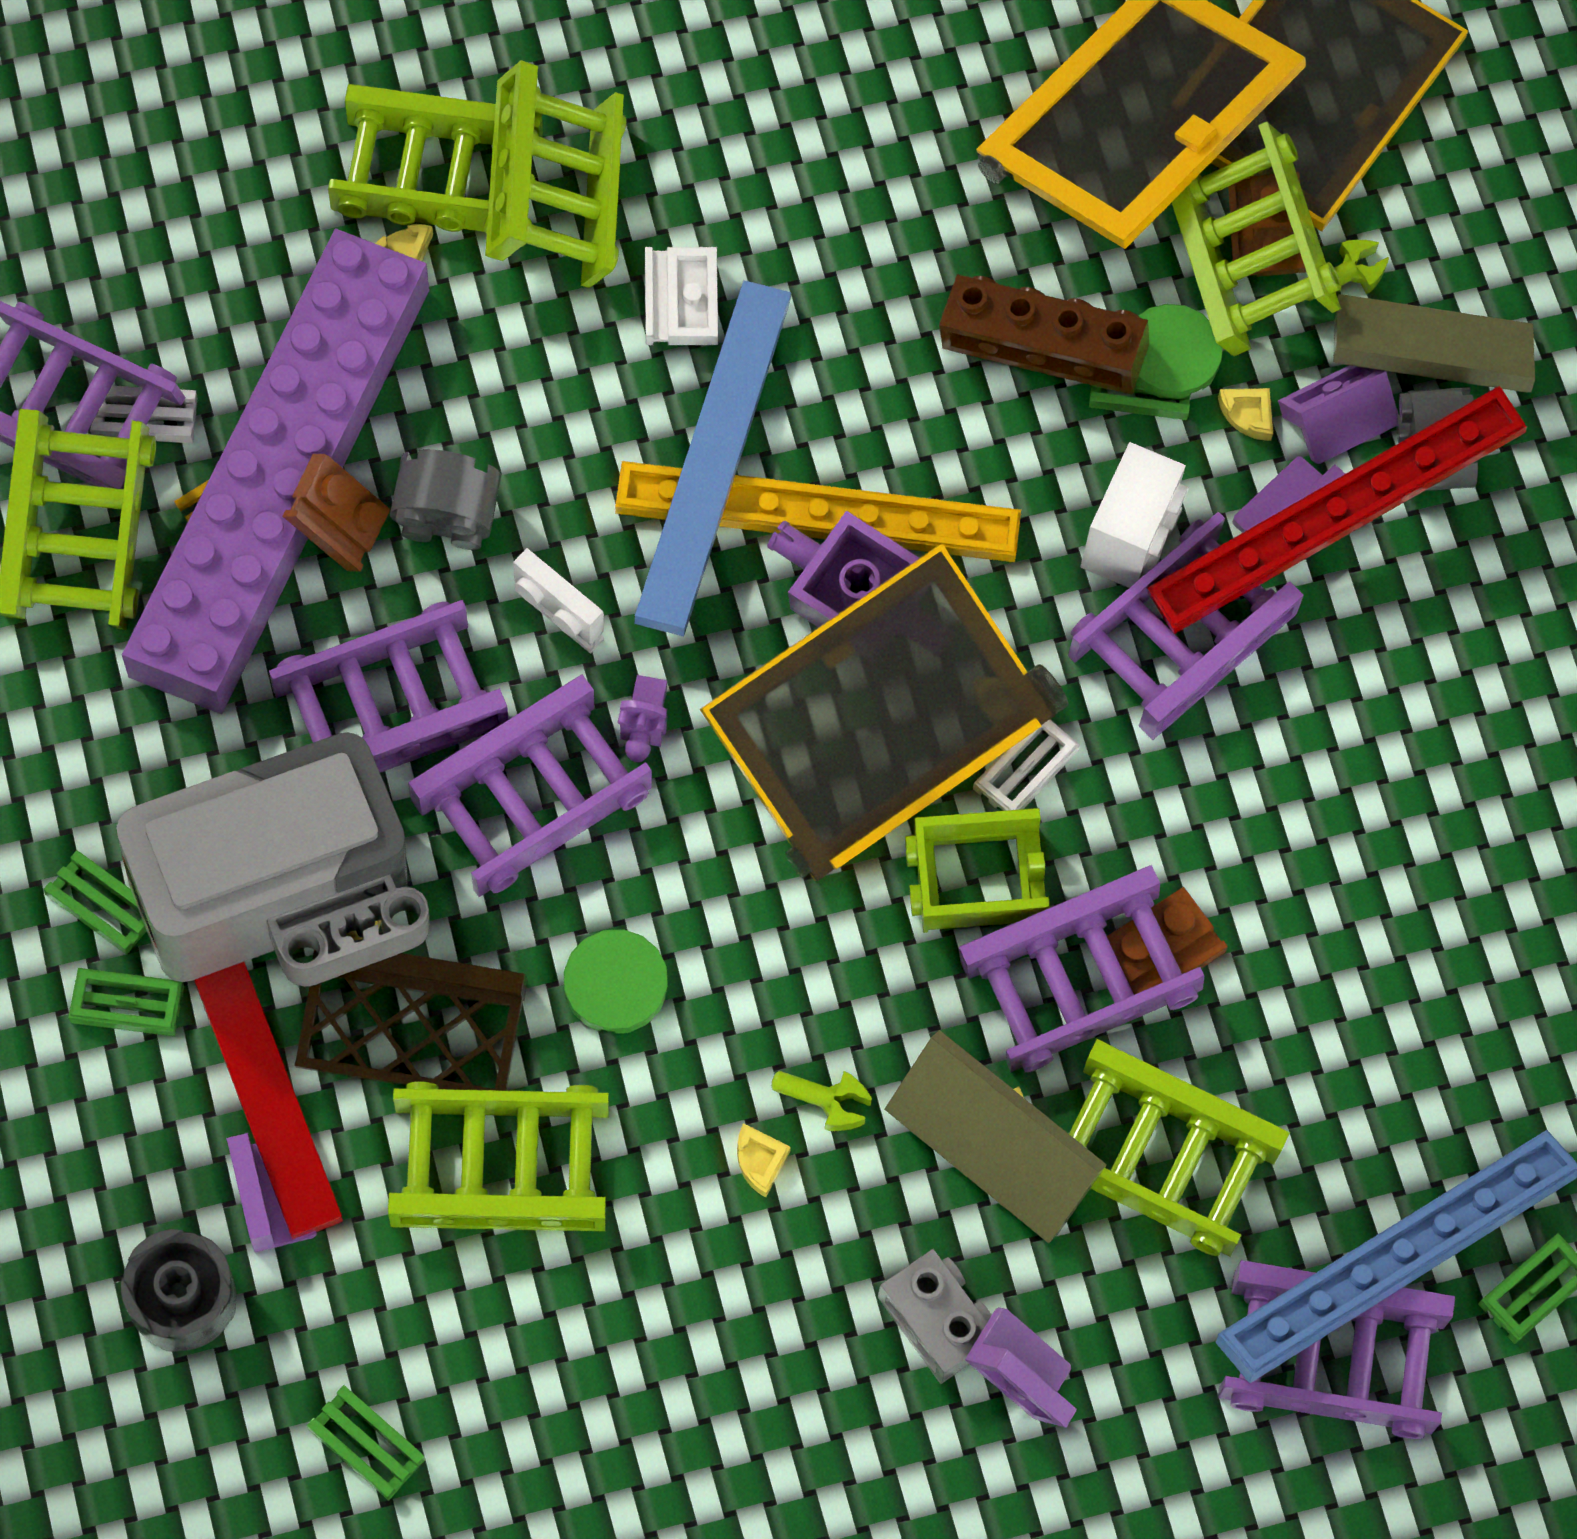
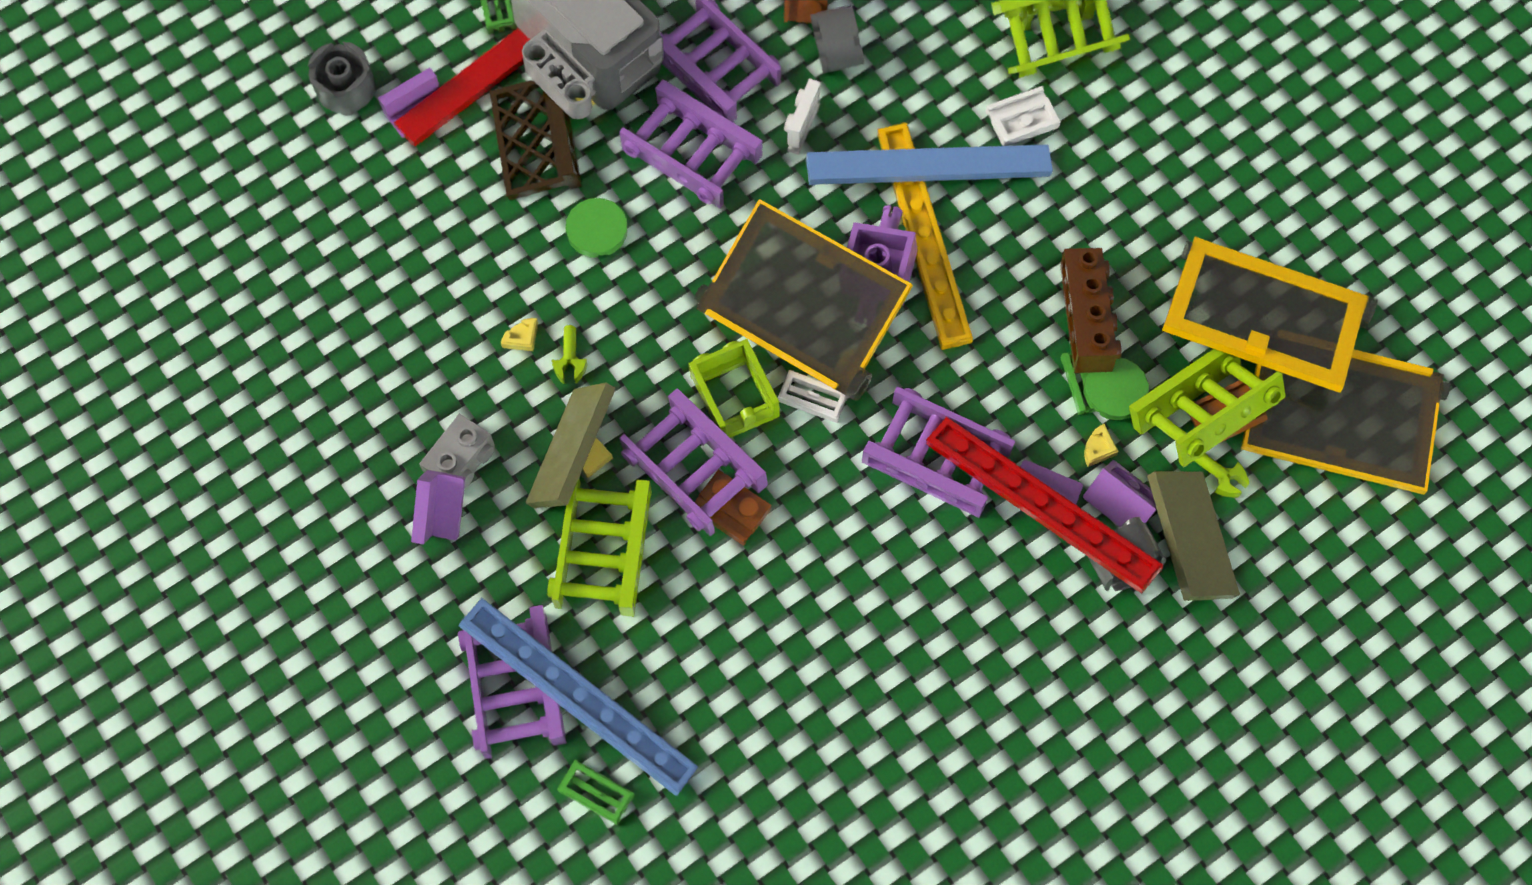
camera: 75 degrees right, 0 degrees up
bright green tile [306,1385,426,1501] -> none
lime fence [388,1082,609,1231] -> none
medium lavender piece [618,675,667,763] -> none
white brick [1080,442,1189,588] -> none

